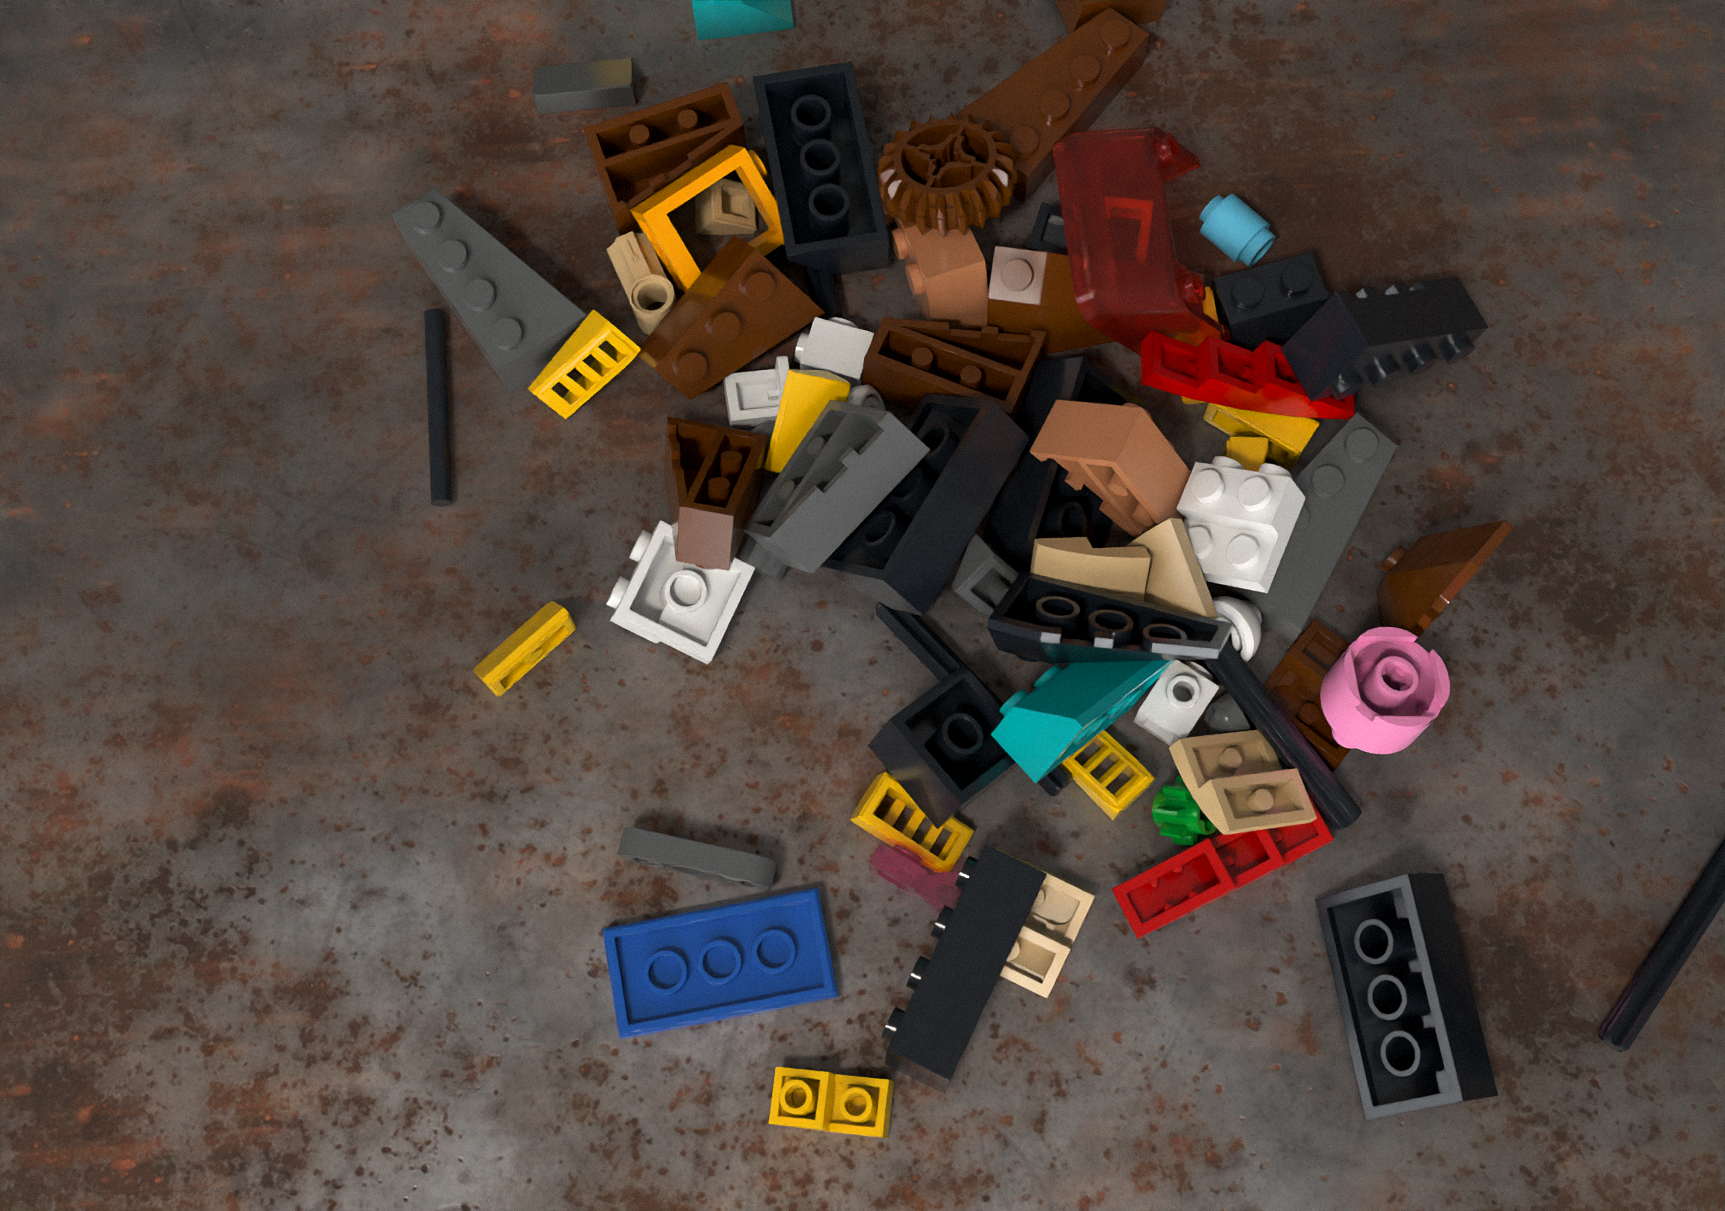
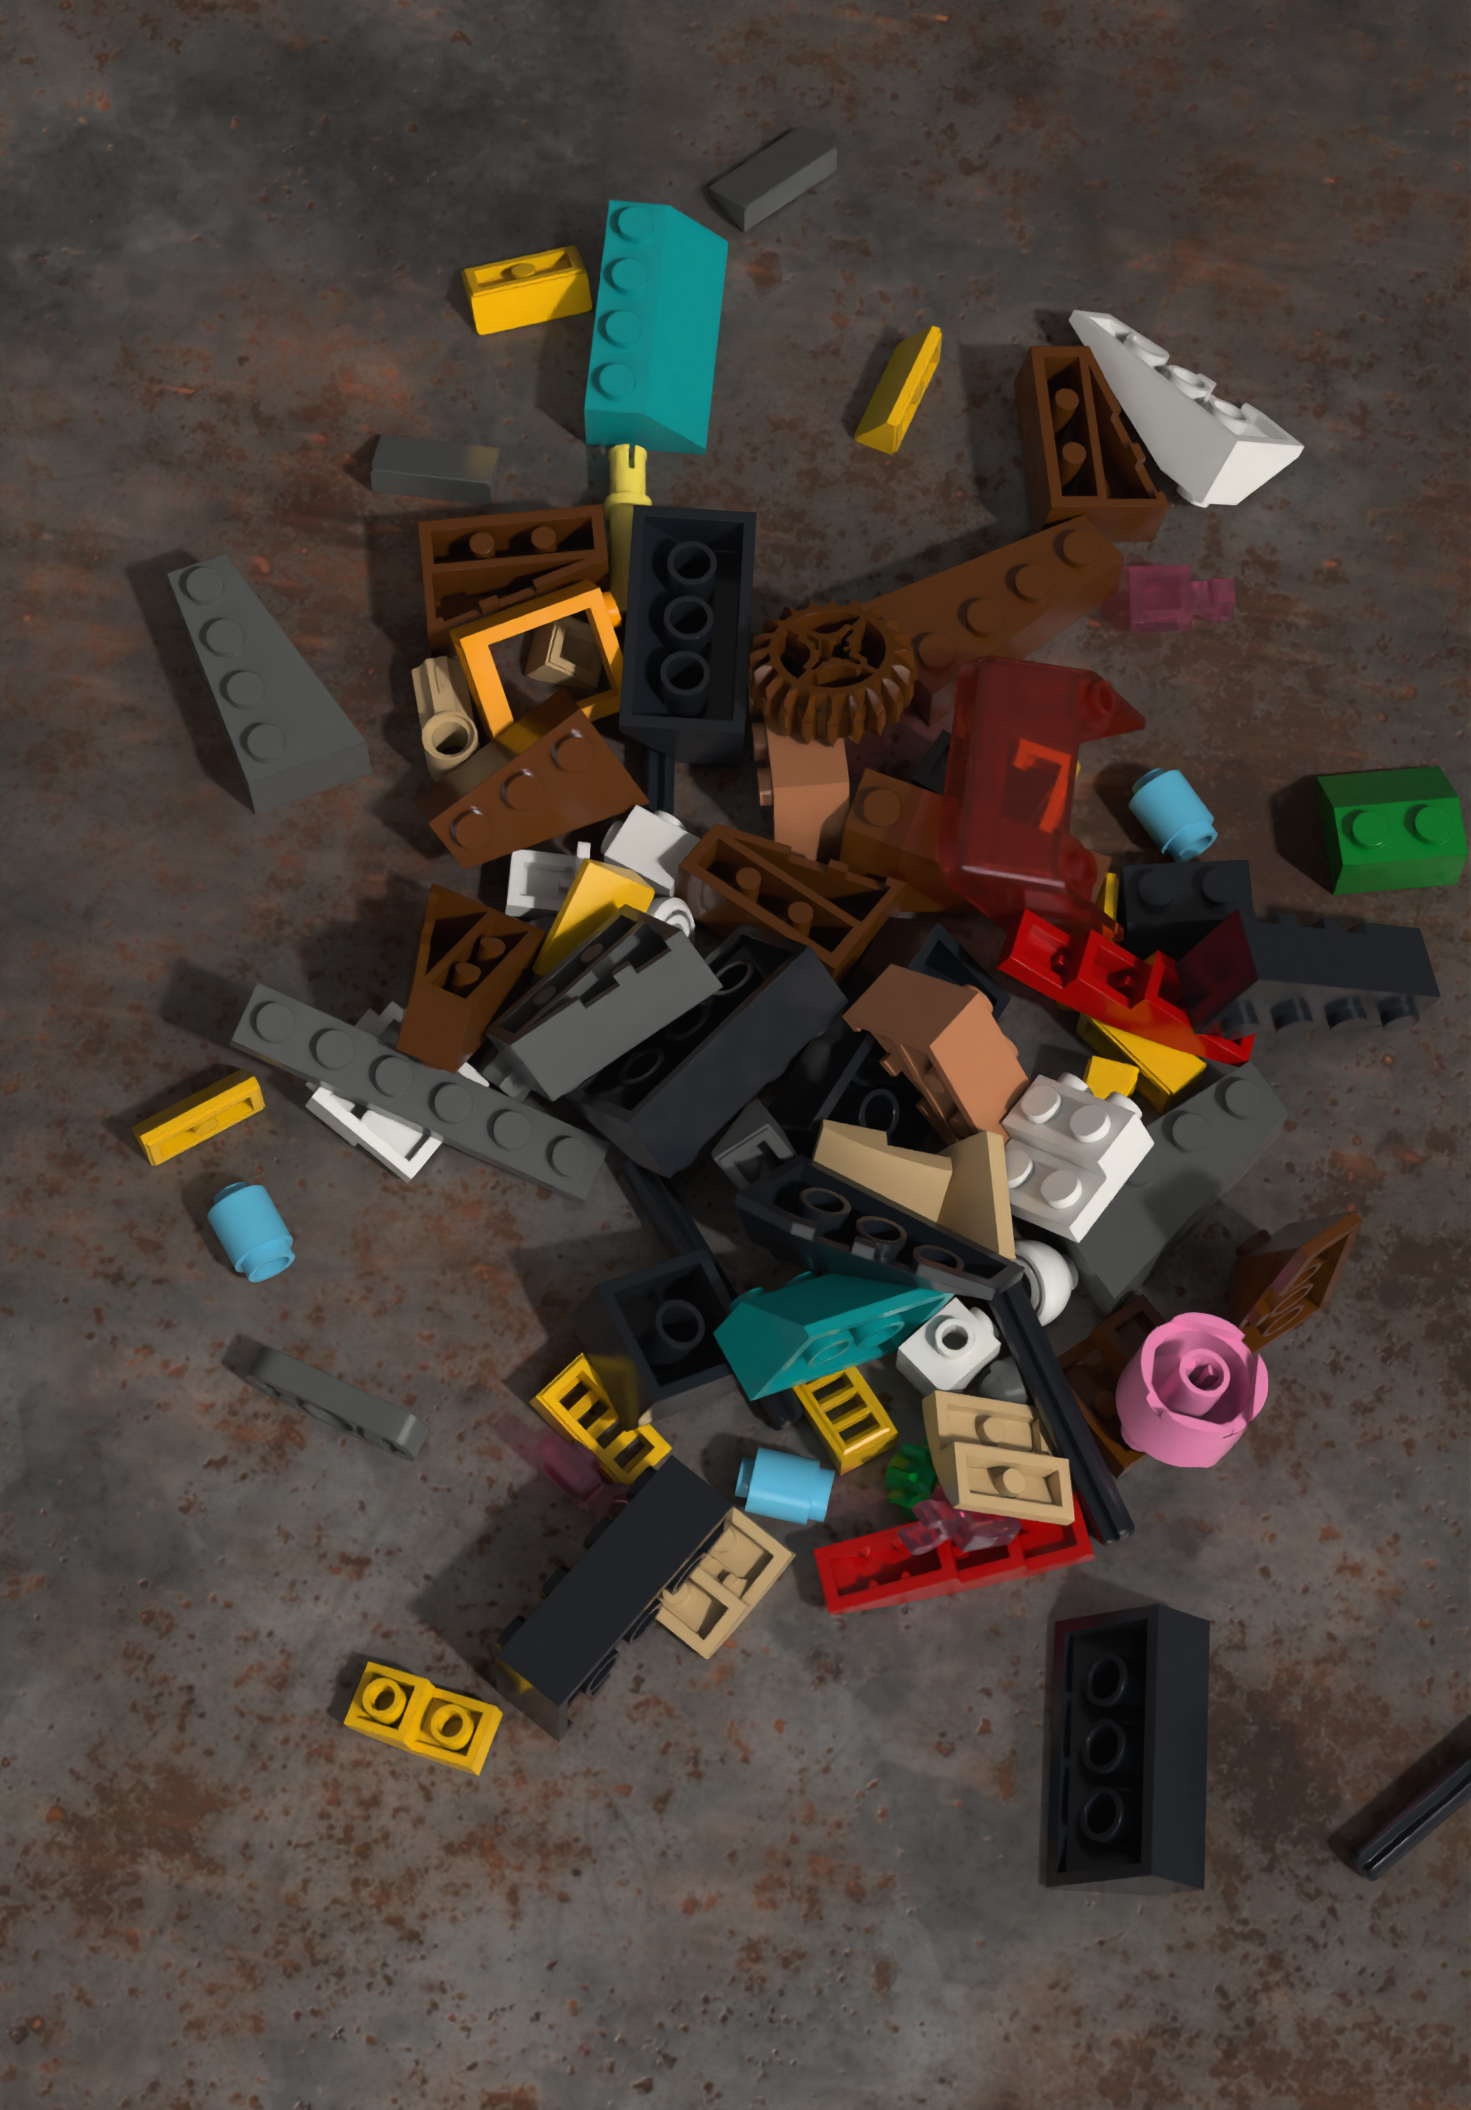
camera: 10 degrees right, 5 degrees down
black bar [424,309,452,507] -> none
yellow slope [528,309,641,419] -> none
blue tile [602,888,838,1040] -> none
none -> medium azure brick [207,1182,295,1282]
none -> dark grey plate [229,982,610,1205]
none -> light yellow pin [604,444,652,621]
none -> medium azure brick [735,1447,835,1525]
none -> clear pink plate [897,1485,1022,1555]
none -> clear pink plate [1128,565,1235,632]
none -> green slope [1315,766,1468,895]

